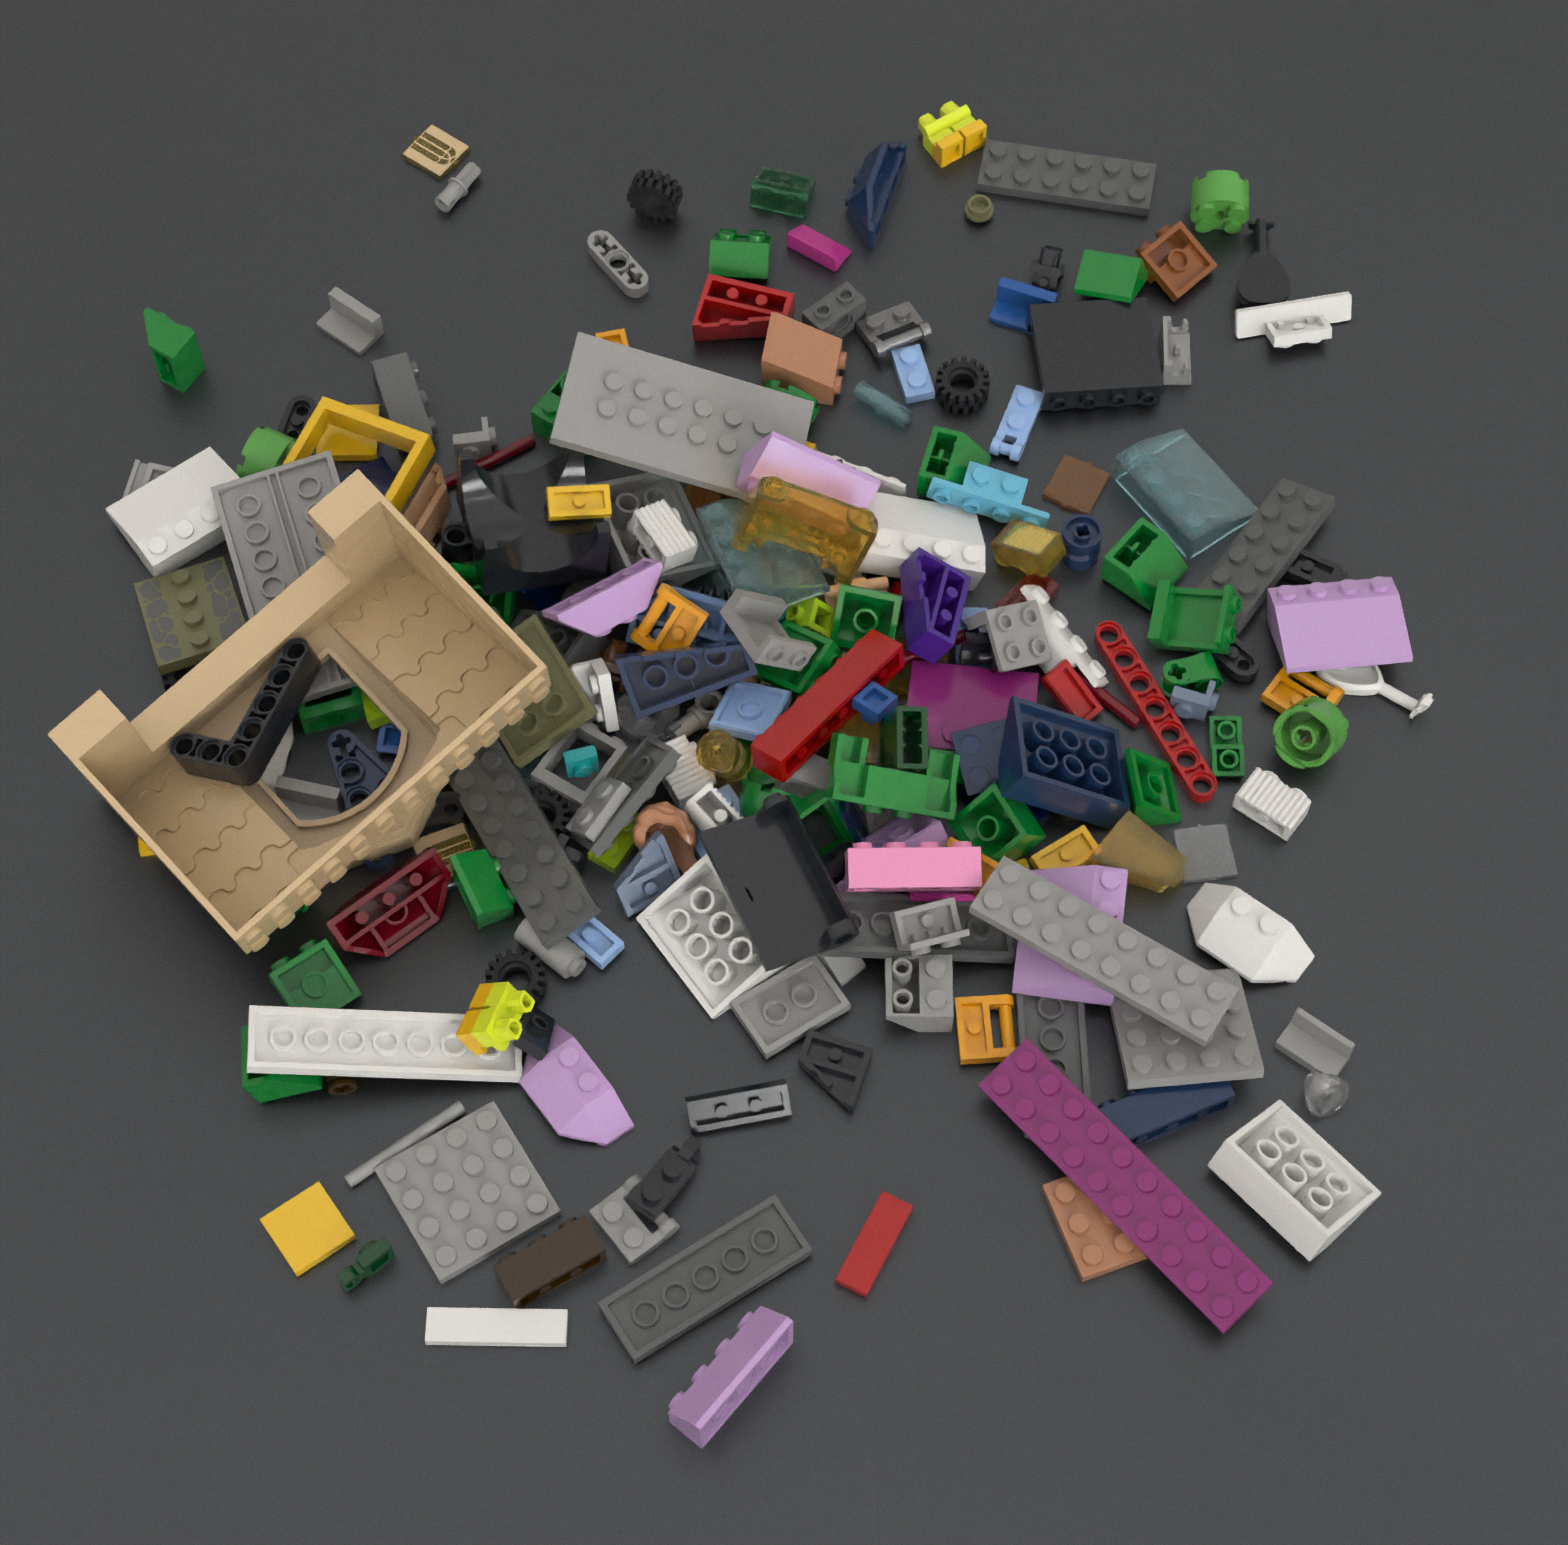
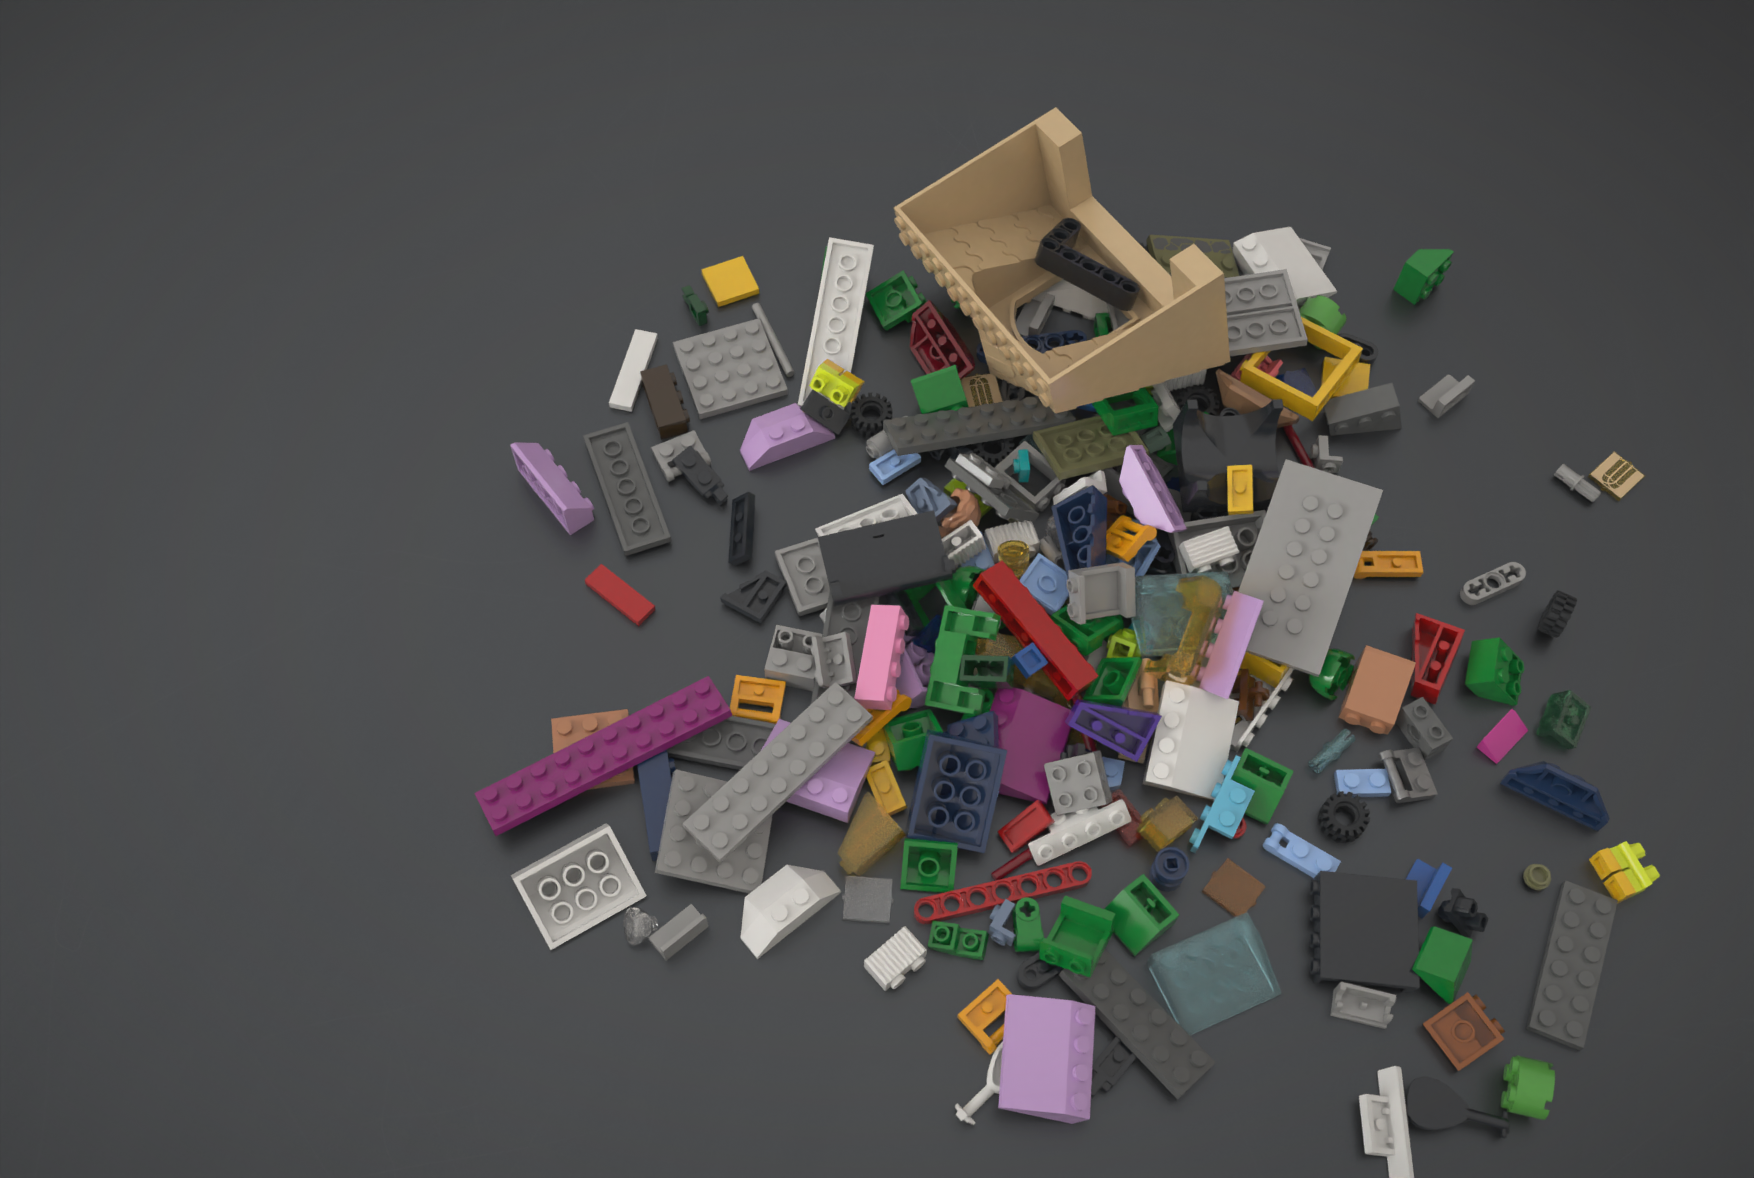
camera: 100 degrees right, 0 degrees up
bright green brick [1273,696,1349,769] -> none

